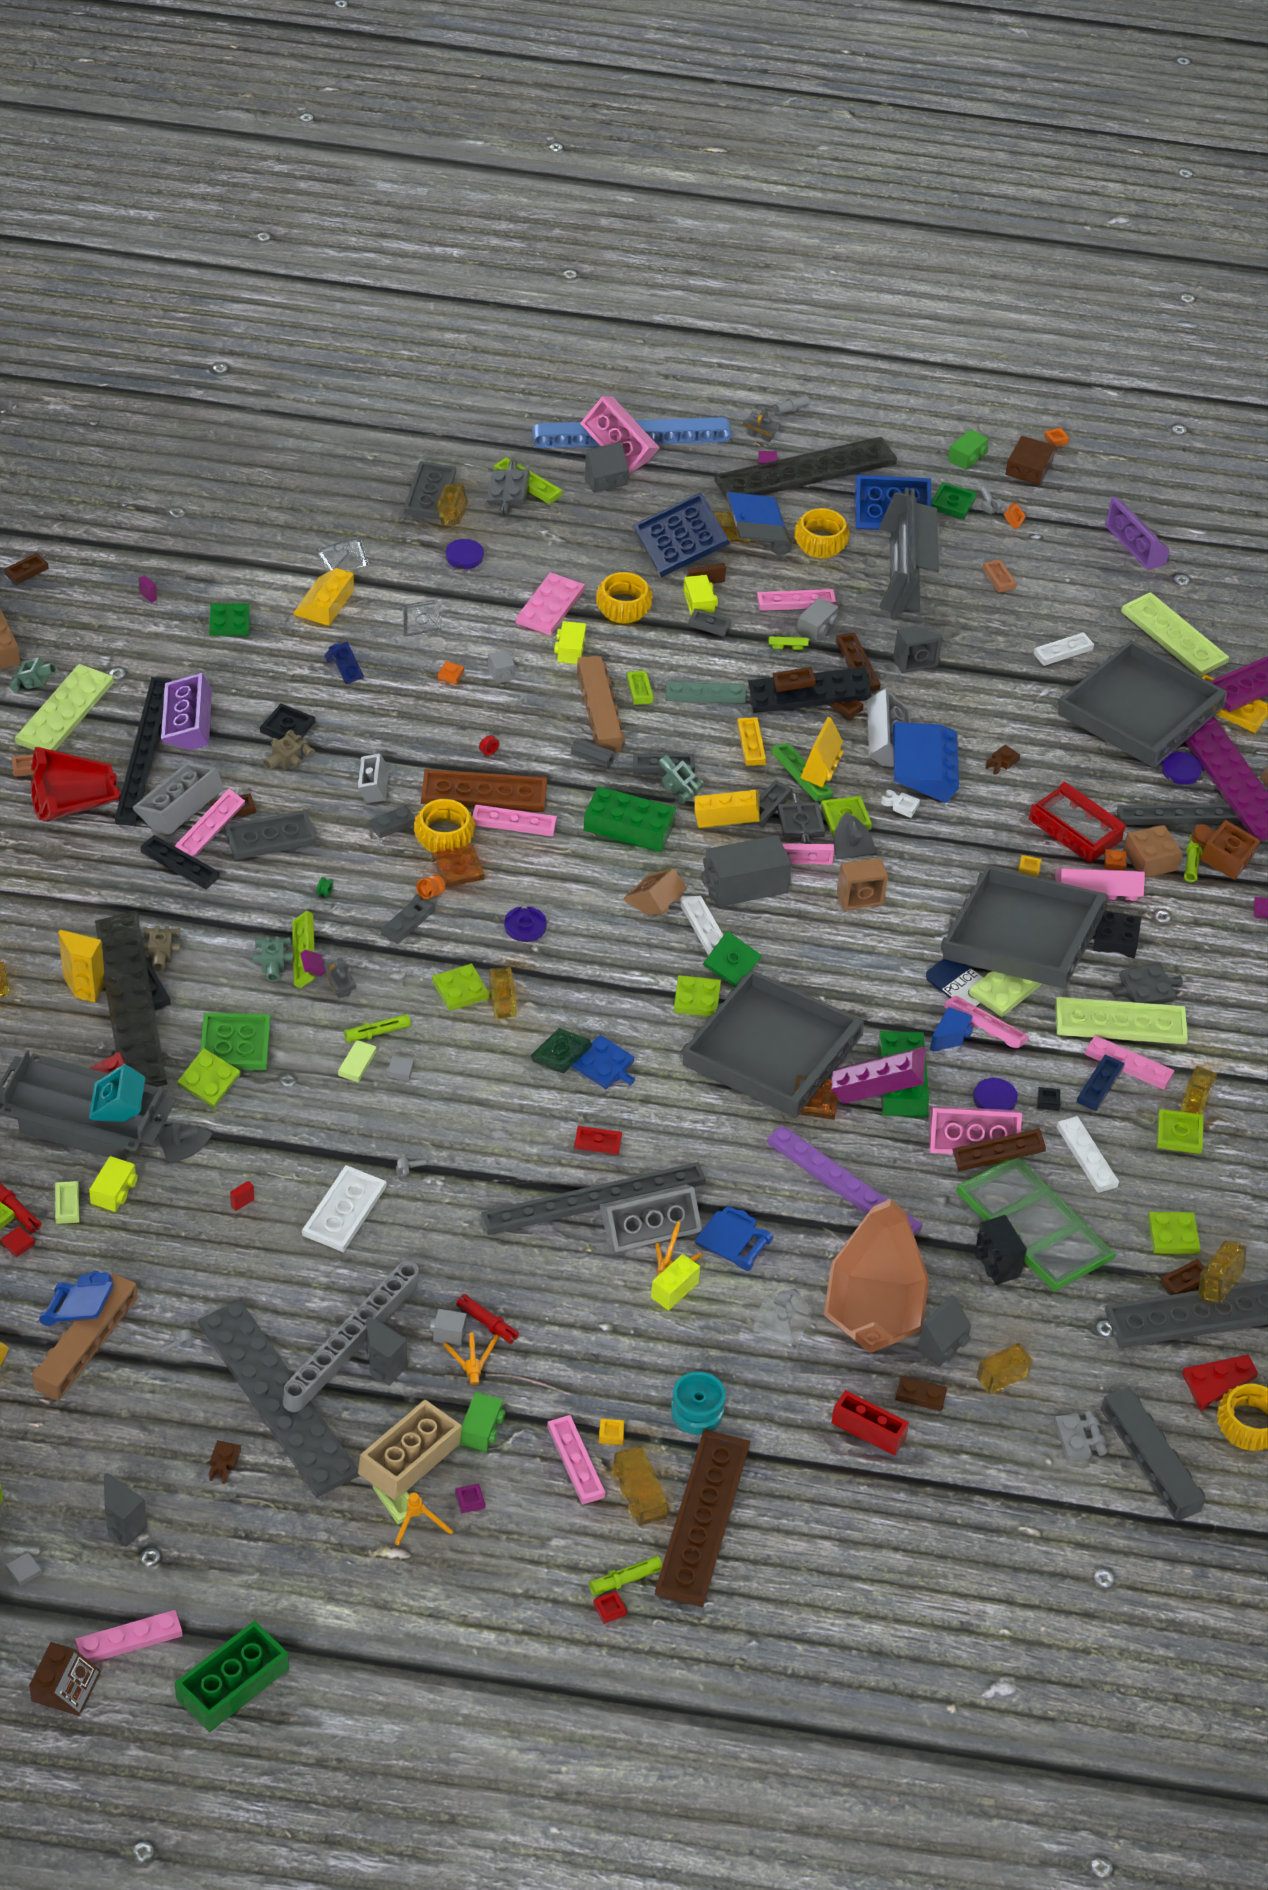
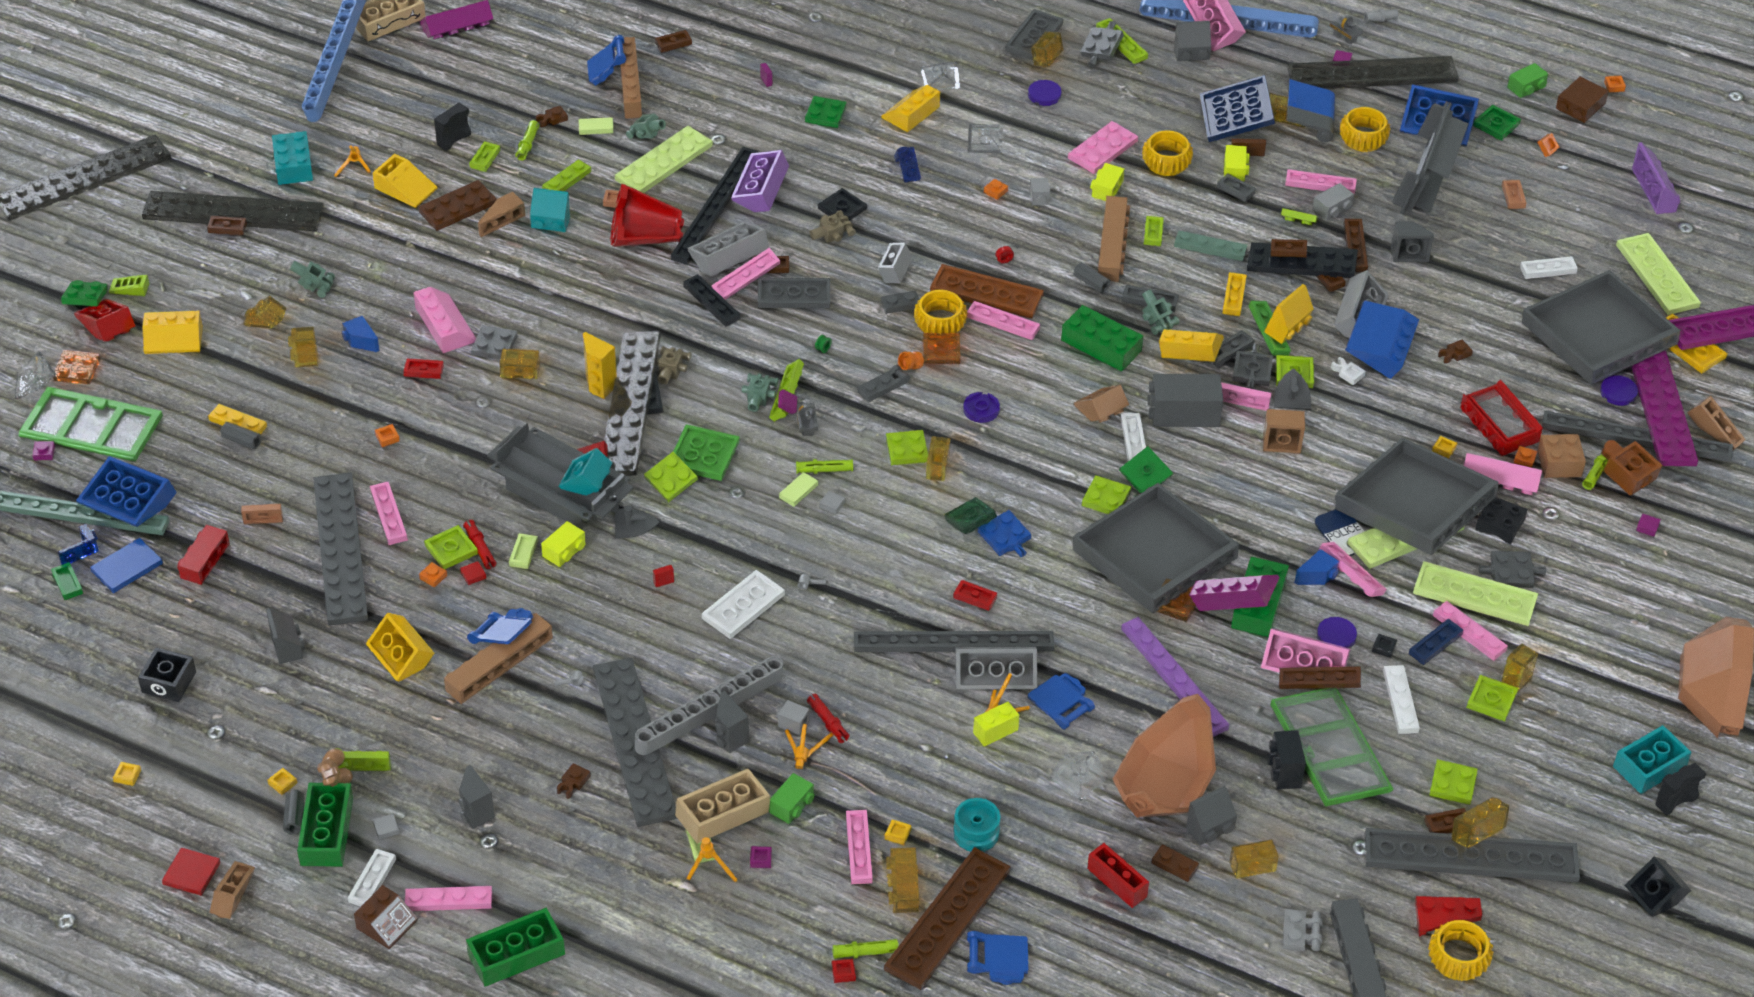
camera: 20 degrees right, 0 degrees up
light grey bar [981,487,1002,514] -> none
none -> white plate [348,849,396,907]
none -> blue piece [967,931,1028,985]

